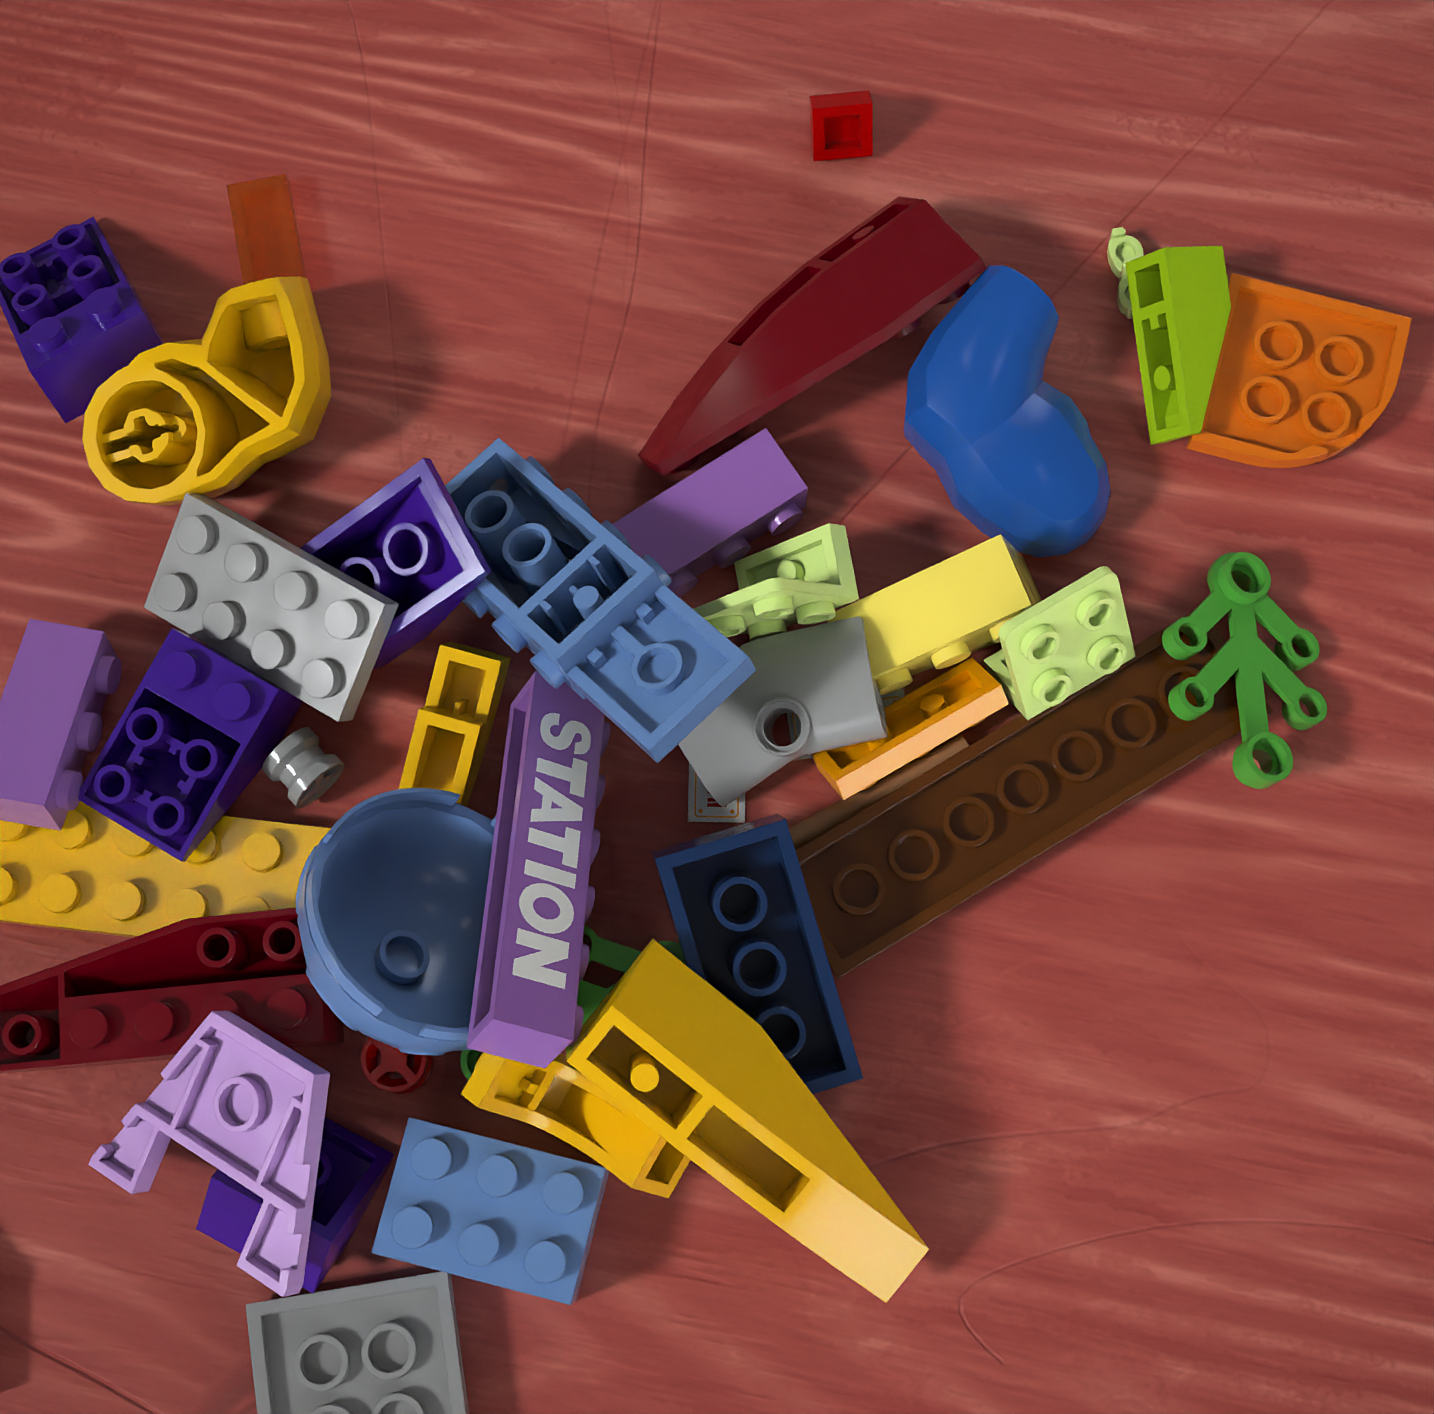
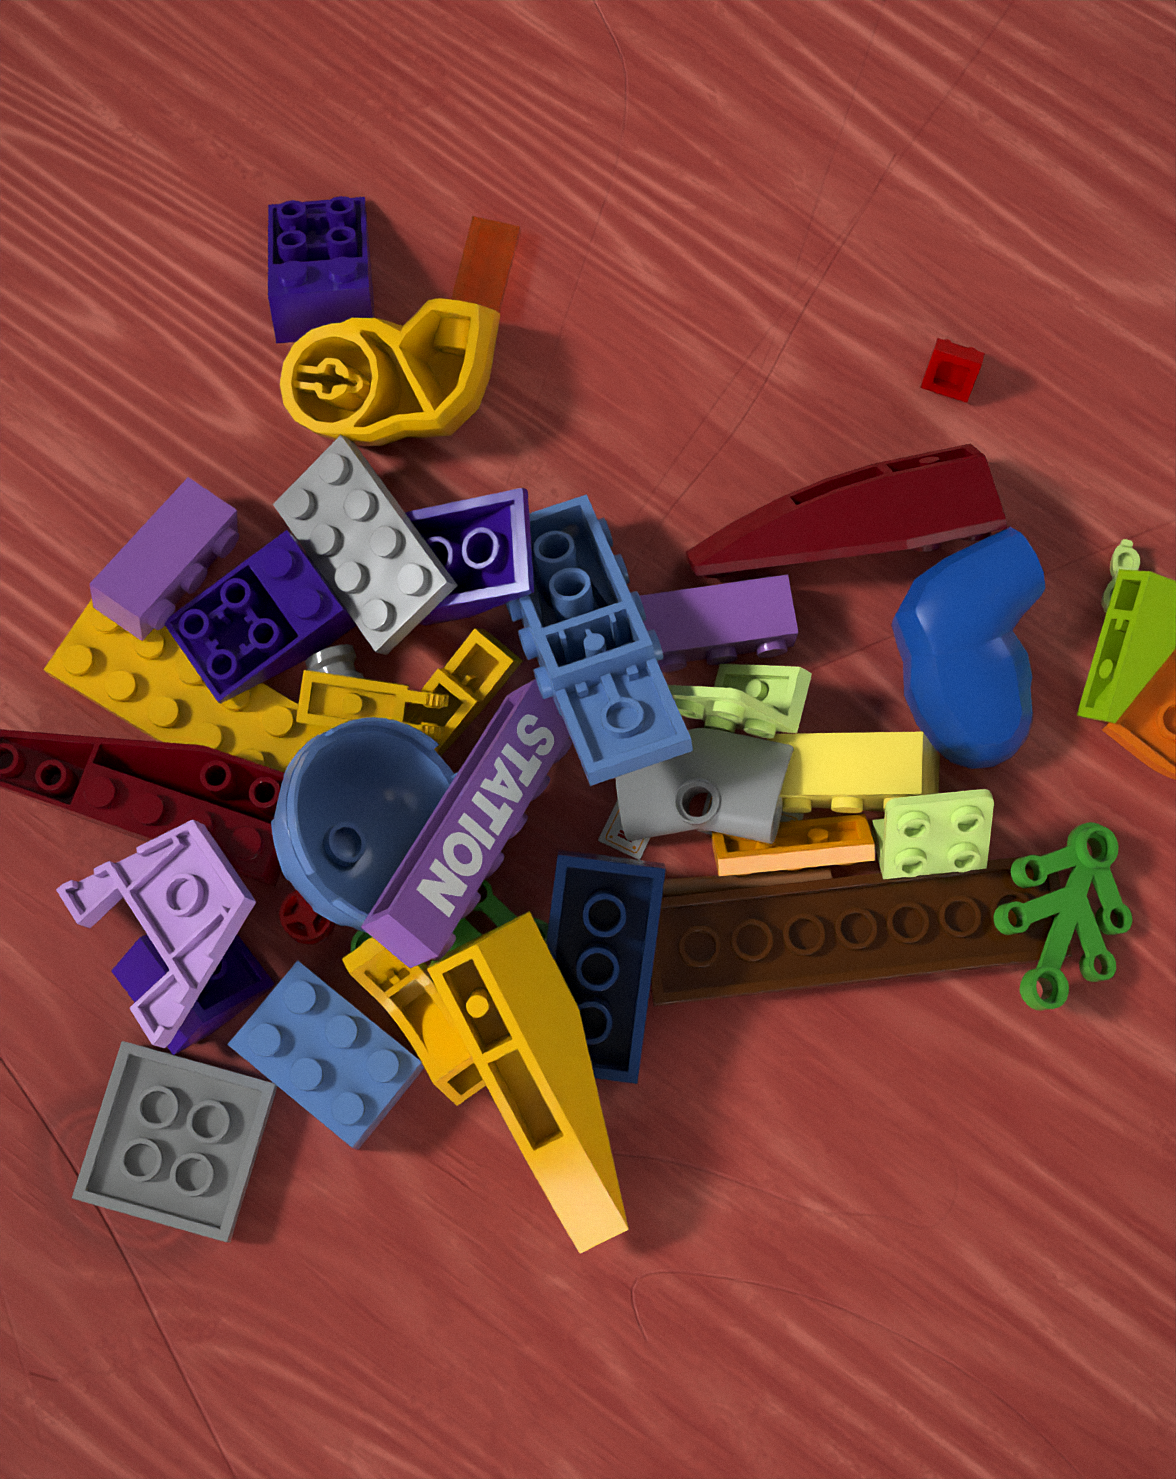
camera: 20 degrees right, 0 degrees up
none -> yellow hinge [296,669,449,740]

